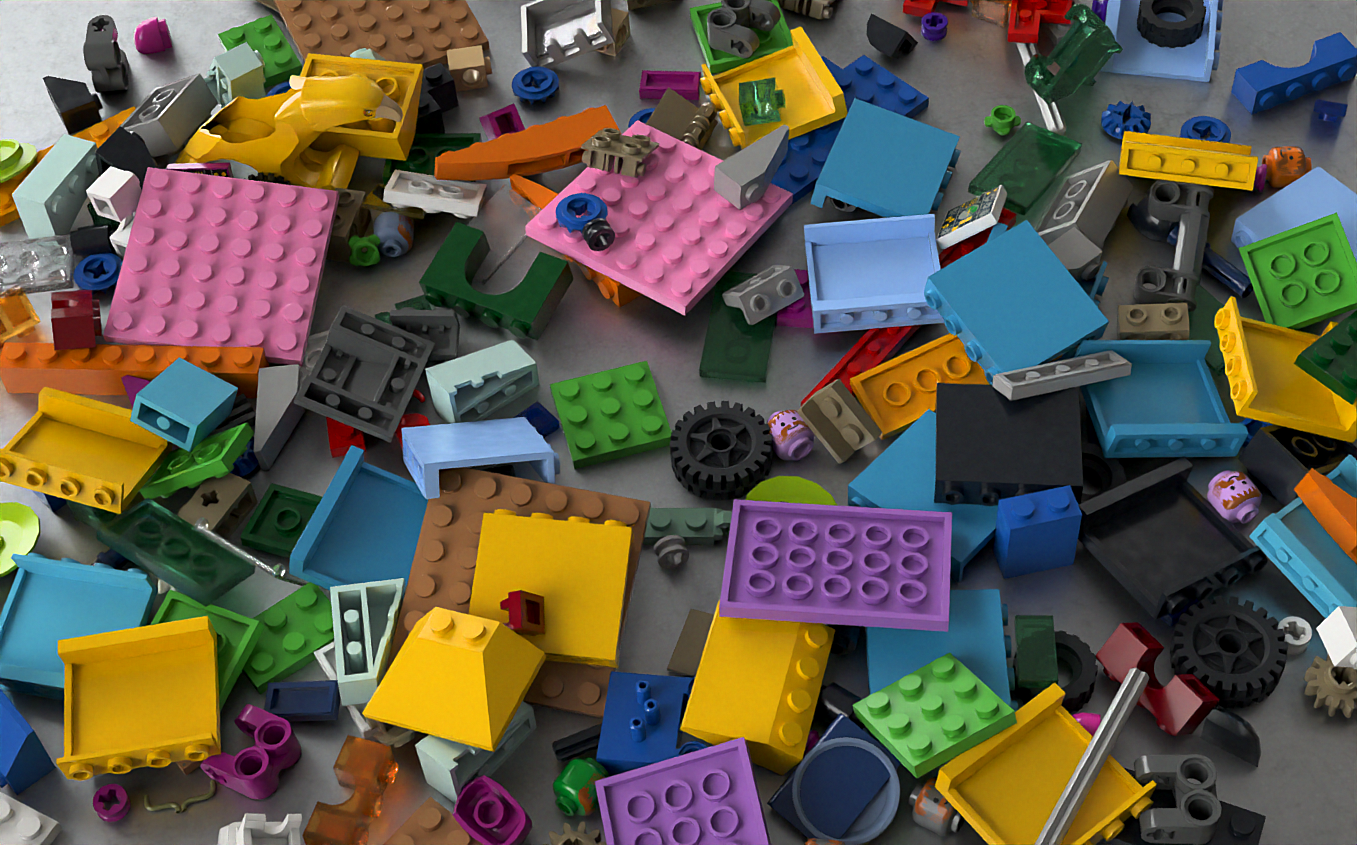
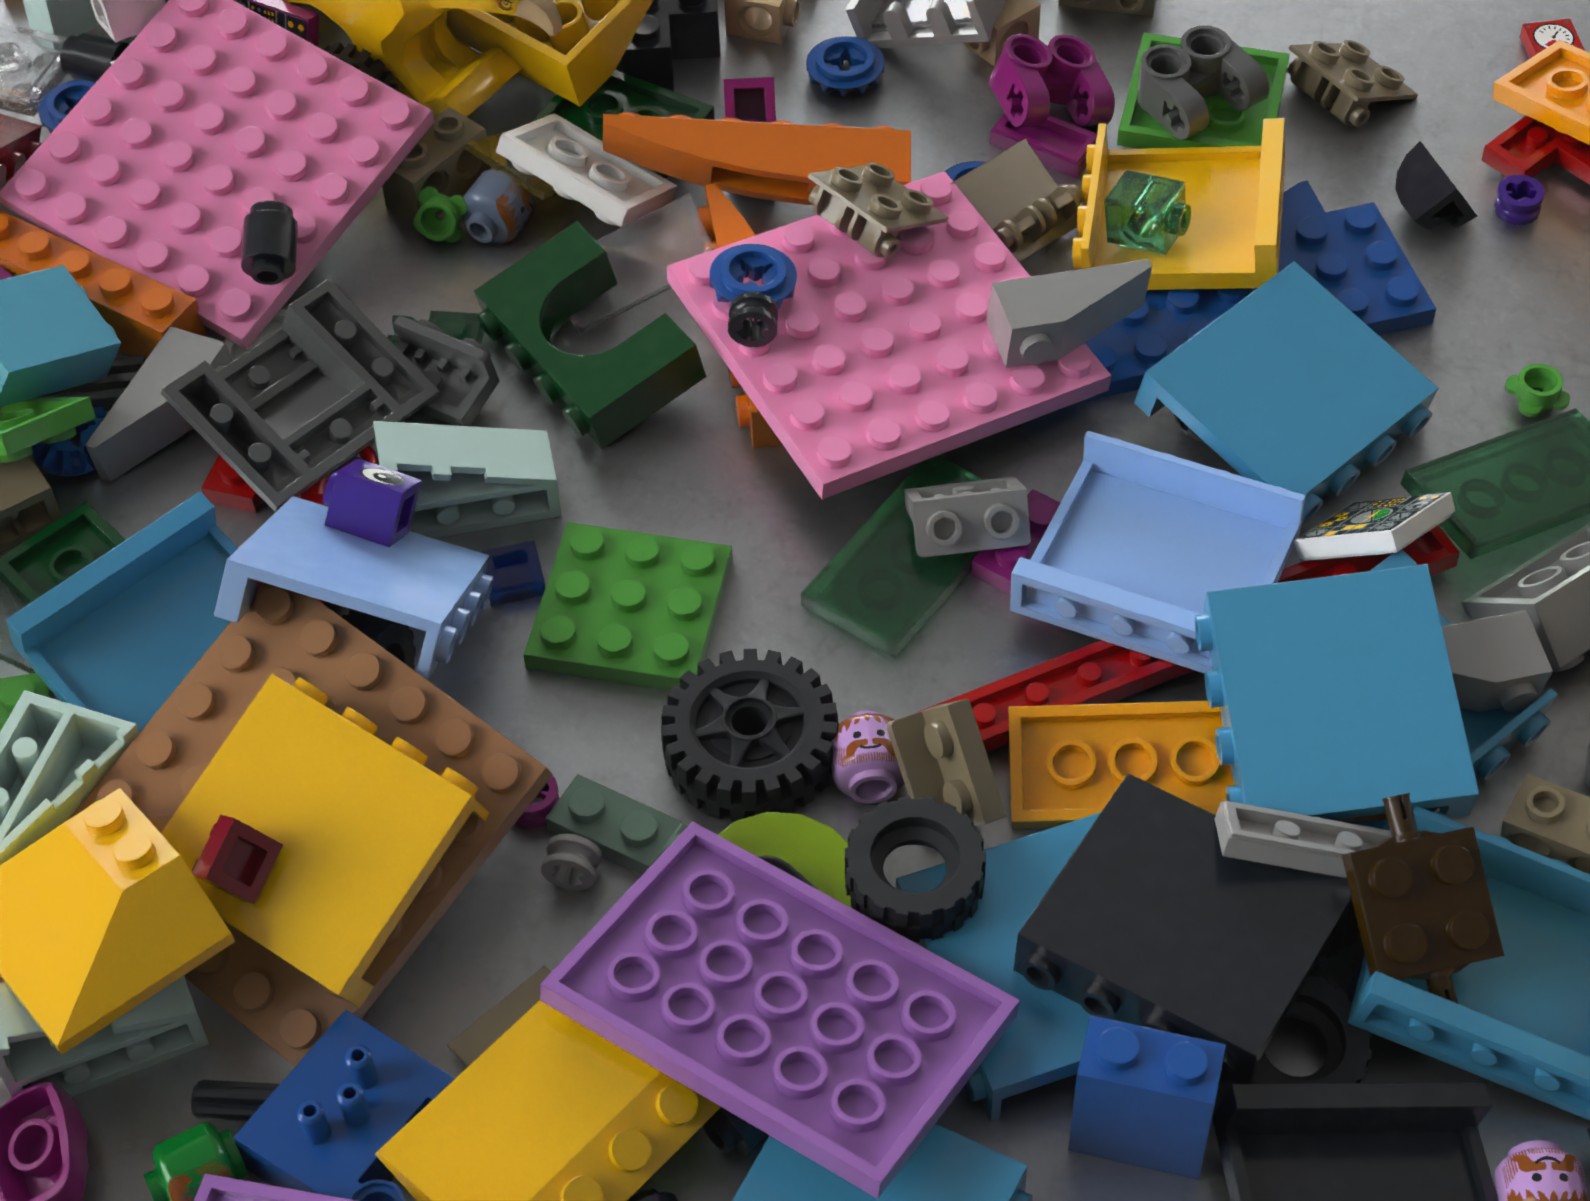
camera: 25 degrees right, 0 degrees up
none -> black brick [241,201,298,285]
none -> dark purple brick [323,458,422,547]
none -> black tyre [845,796,986,942]
none -> magenta piece [989,34,1115,127]
none -> dark brown plate [1341,793,1504,1004]

